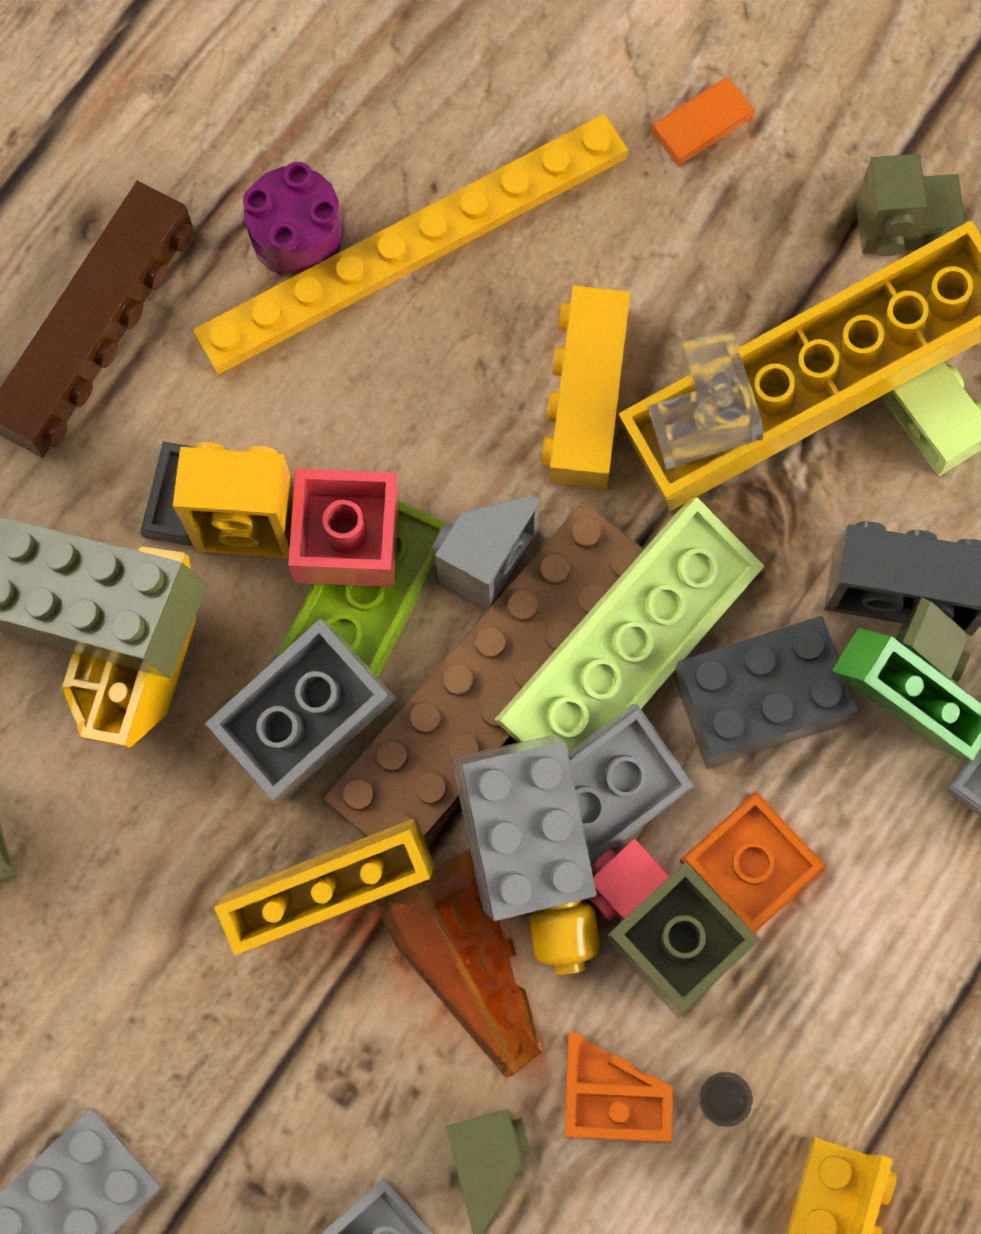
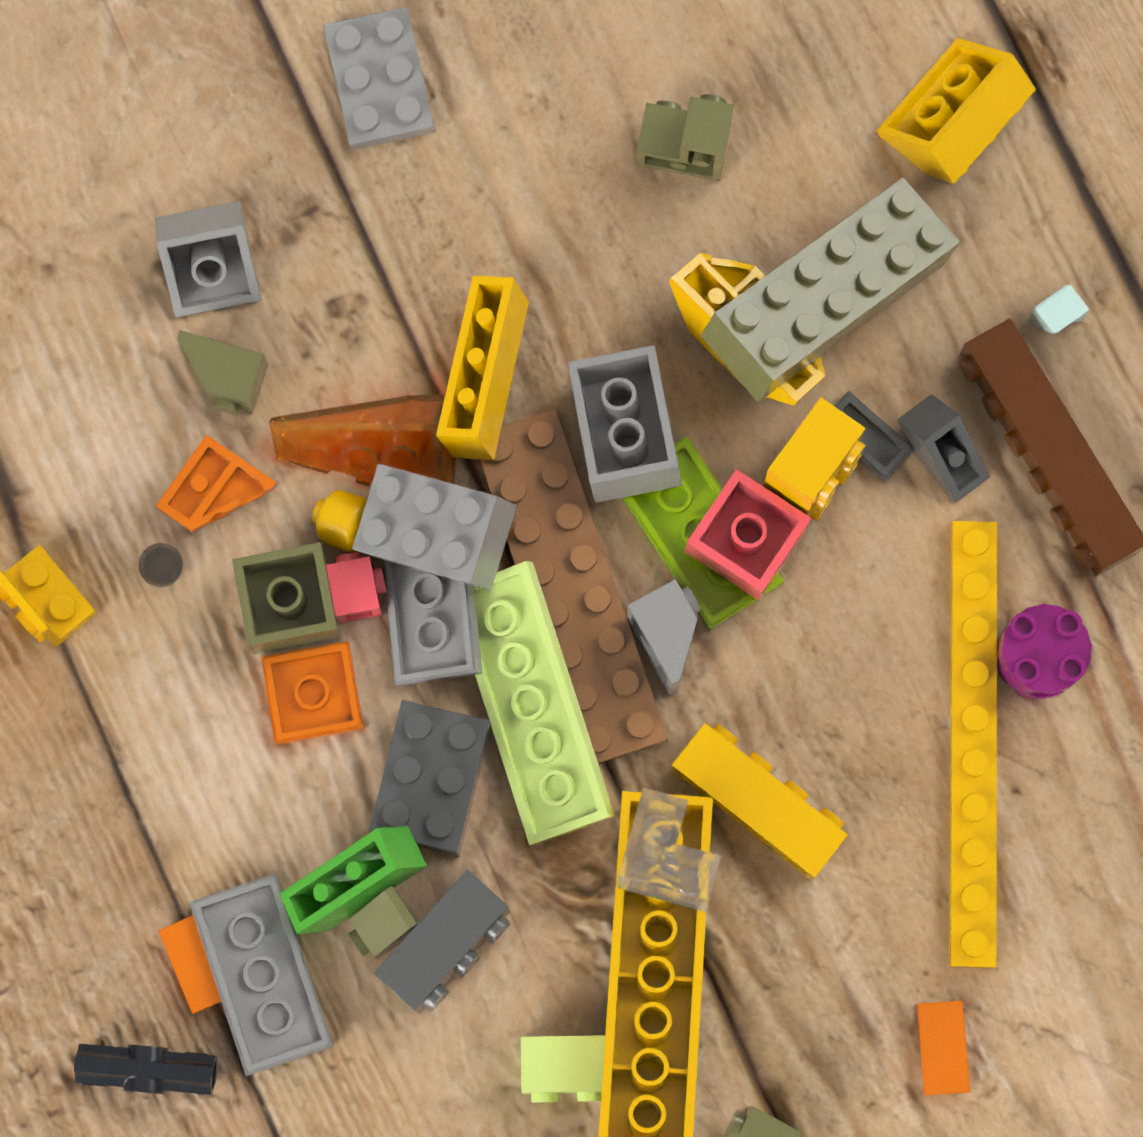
camera: 120 degrees right, 5 degrees up
none -> dark grey slope [897,394,990,503]

